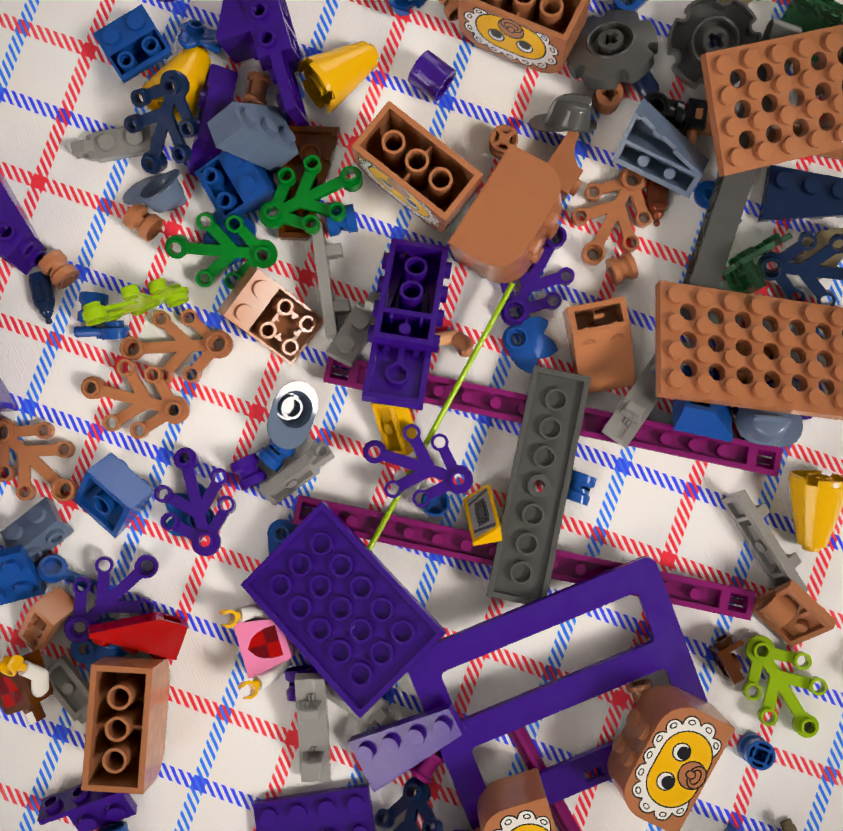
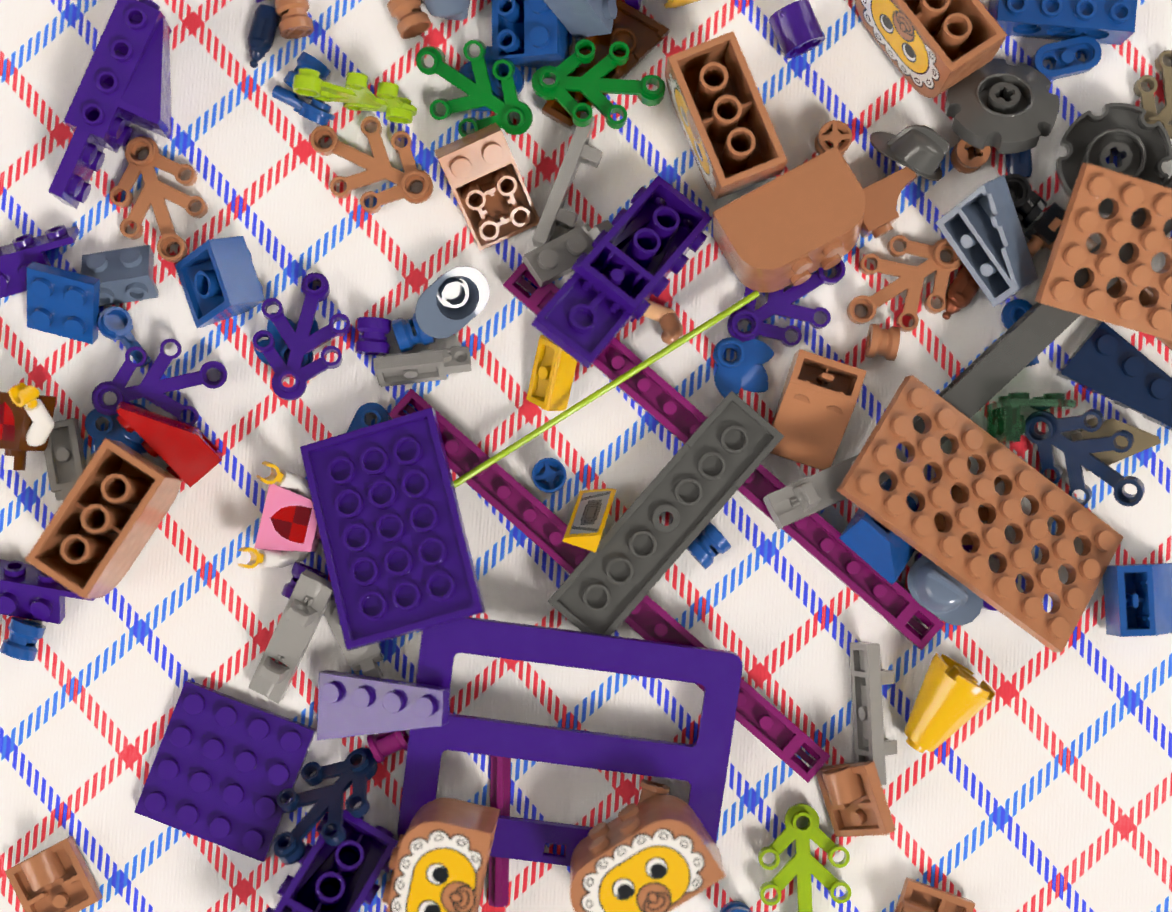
camera: 25 degrees right, 0 degrees up
nougat arch [17,586,75,652] -> none
nougat plant [81,359,190,439] -> none
blue wheel [326,204,358,237] -> none
dark purple plant [363,424,473,507] -> none
reddish brown bracket [708,634,745,684] -> none

